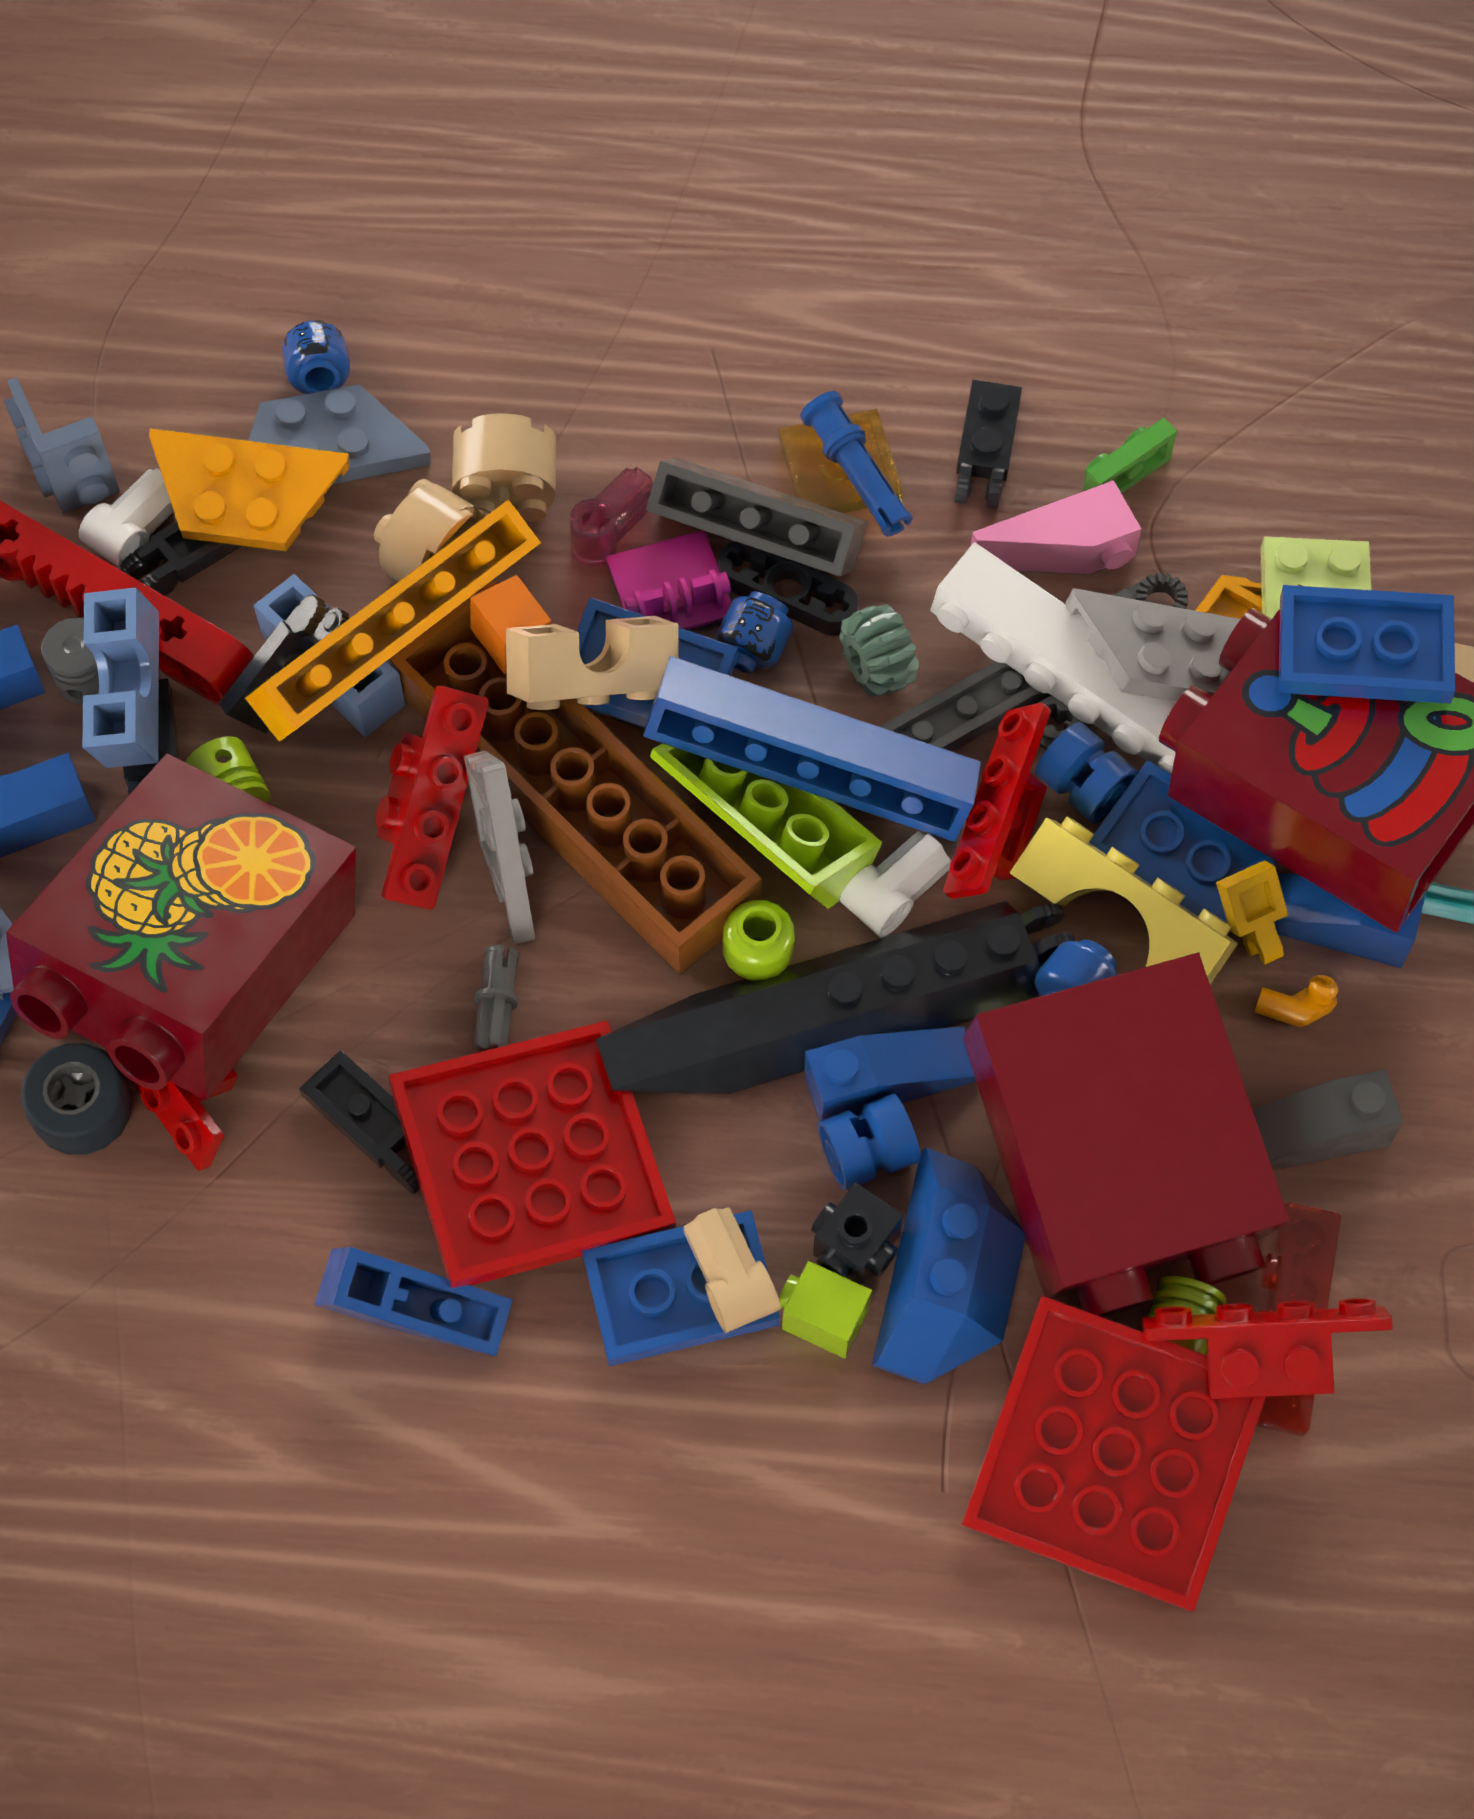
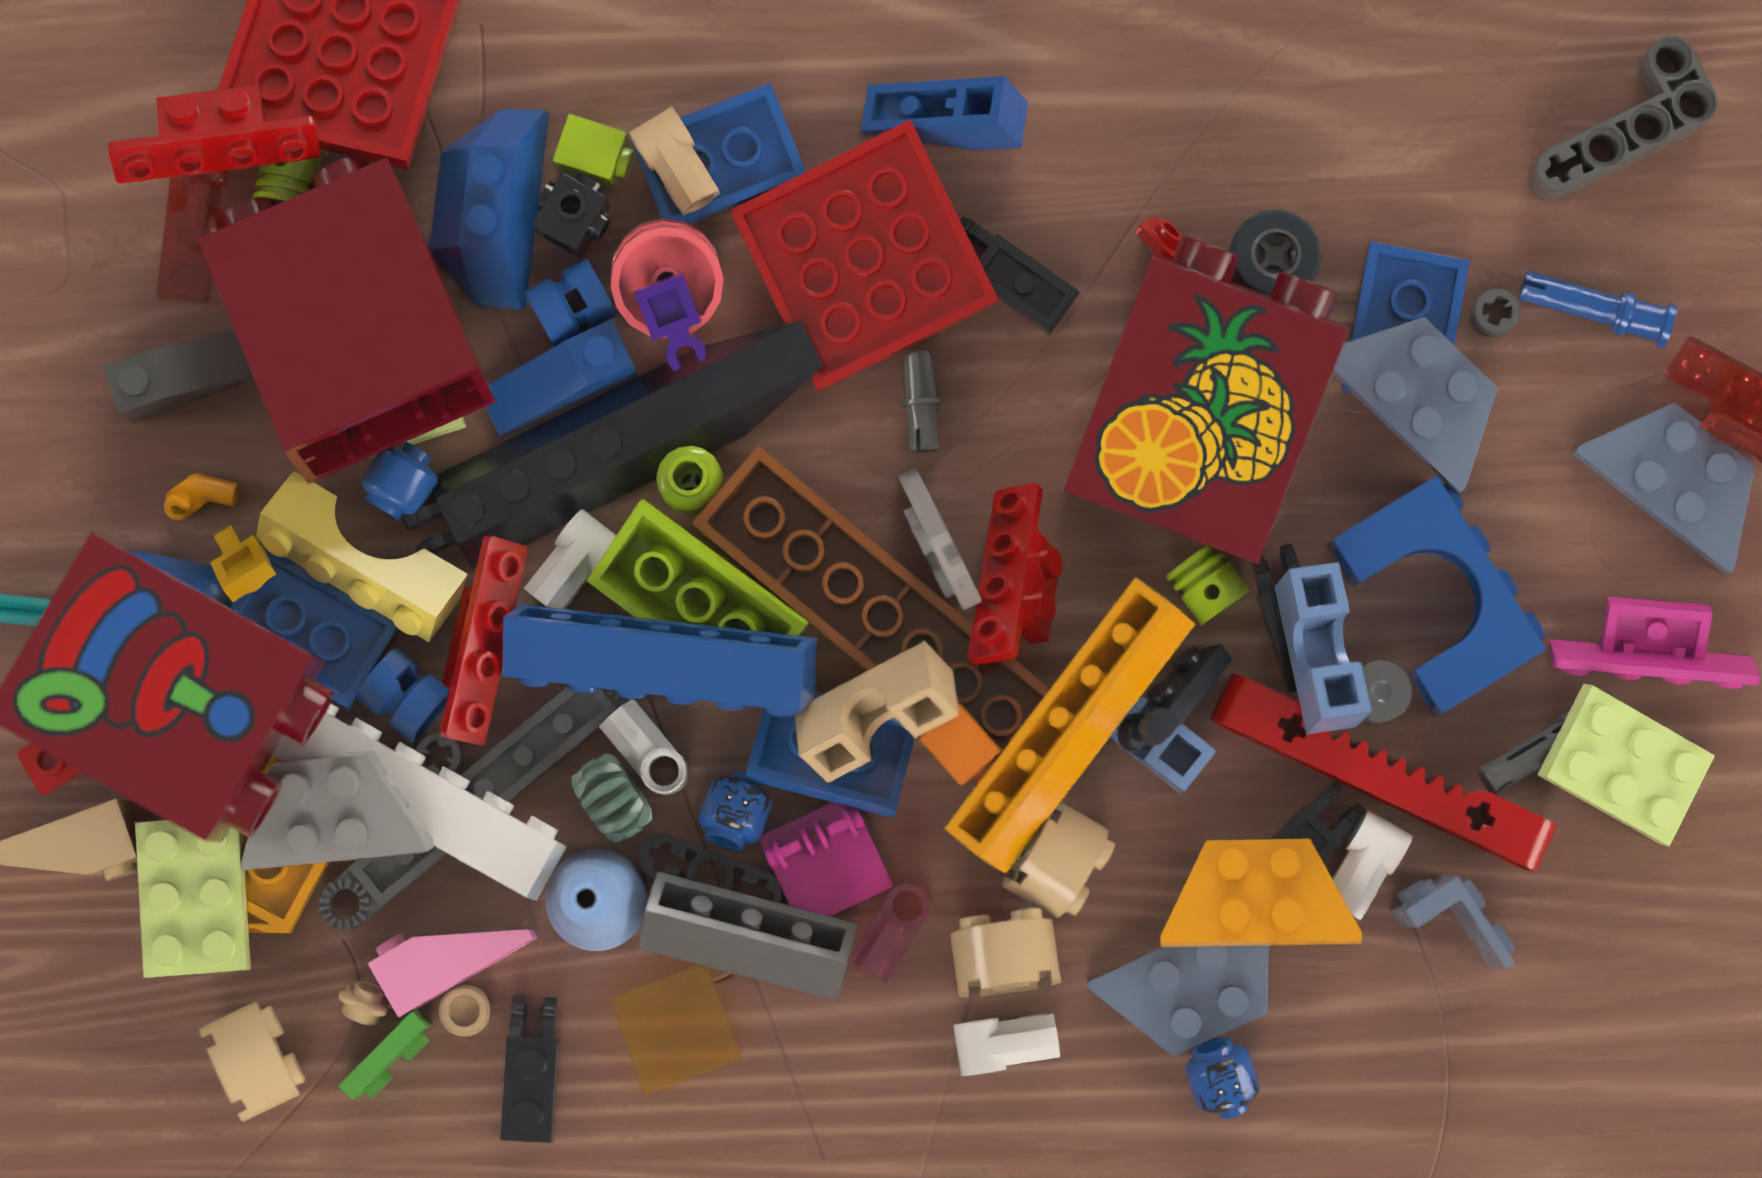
camera: 175 degrees right, 20 degrees up
blue pin [800,391,913,537] -> none
blue plate [1278,585,1455,704] -> none
none -> tan brick [199,1001,306,1122]
none -> tan plate [338,981,393,1025]
none -> tan tile [439,985,492,1037]
none -> light blue cone [545,849,648,951]
none -> white piece [599,699,689,796]
none -> coral wheel [610,218,724,339]
none -> dark purple plate [634,272,706,371]
none -> white piece [953,1013,1060,1076]

